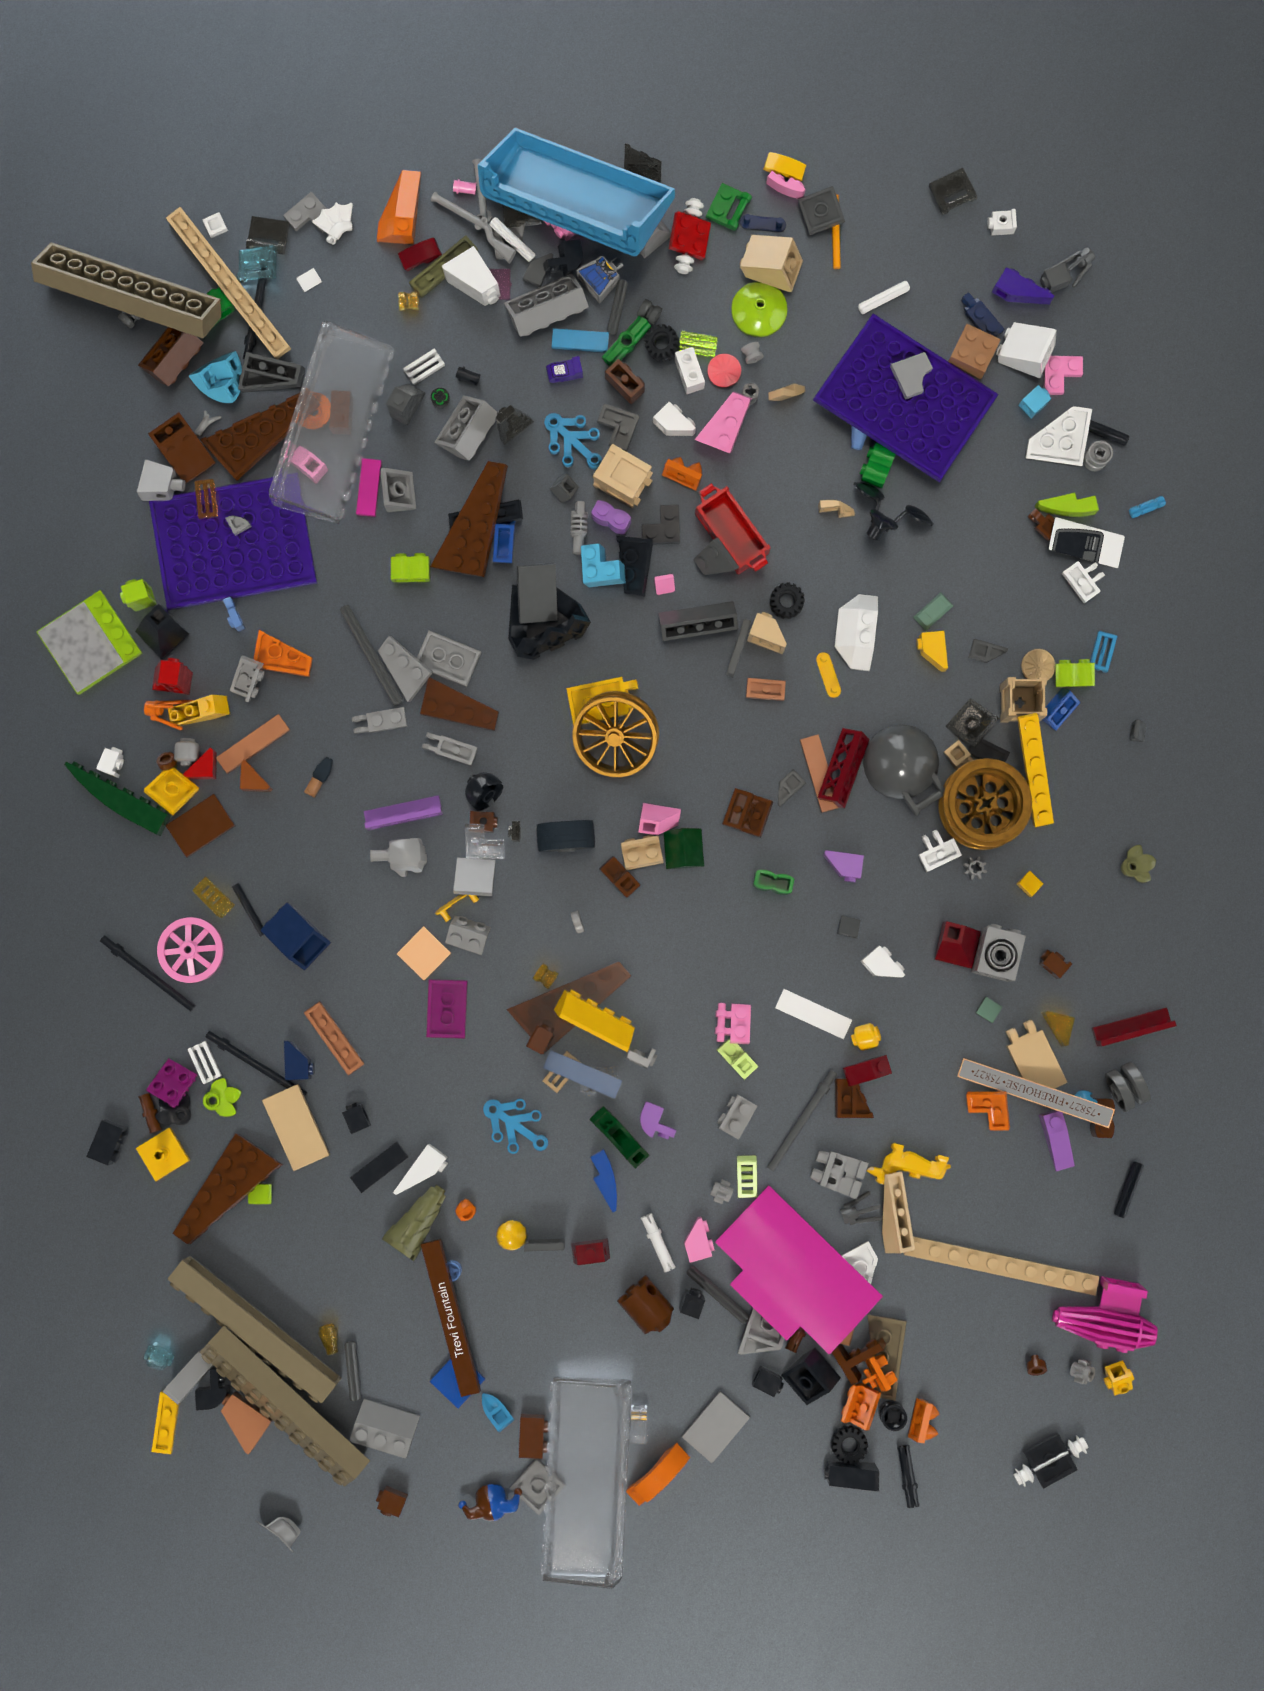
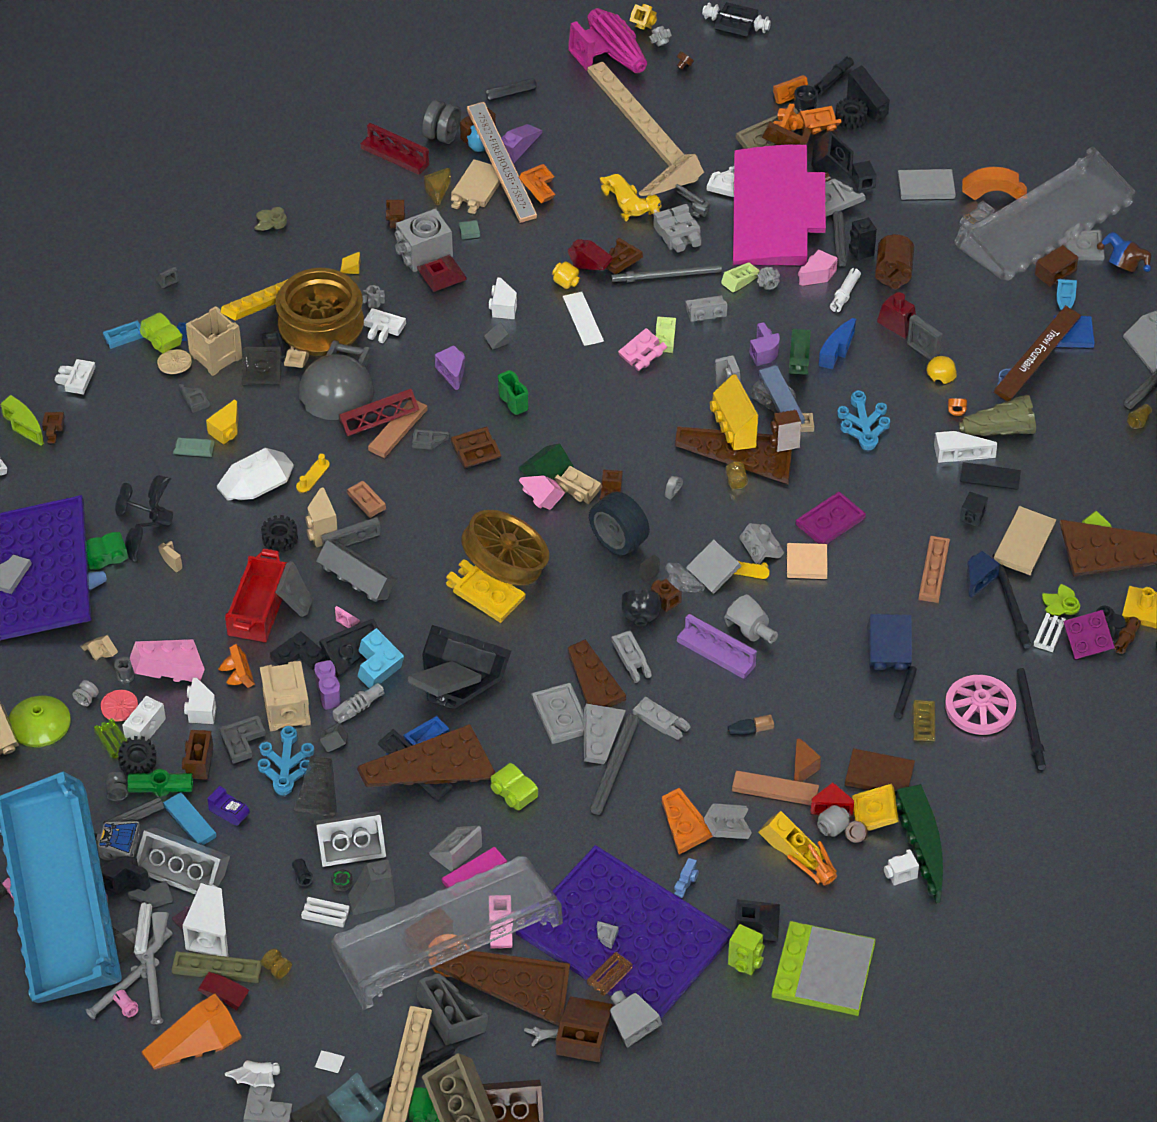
camera: 130 degrees left, 35 degrees down
red wedge [152,658,193,695] -> none
medium azure brick [189,351,242,403] -> none
sticker [1049,517,1125,568] -> none

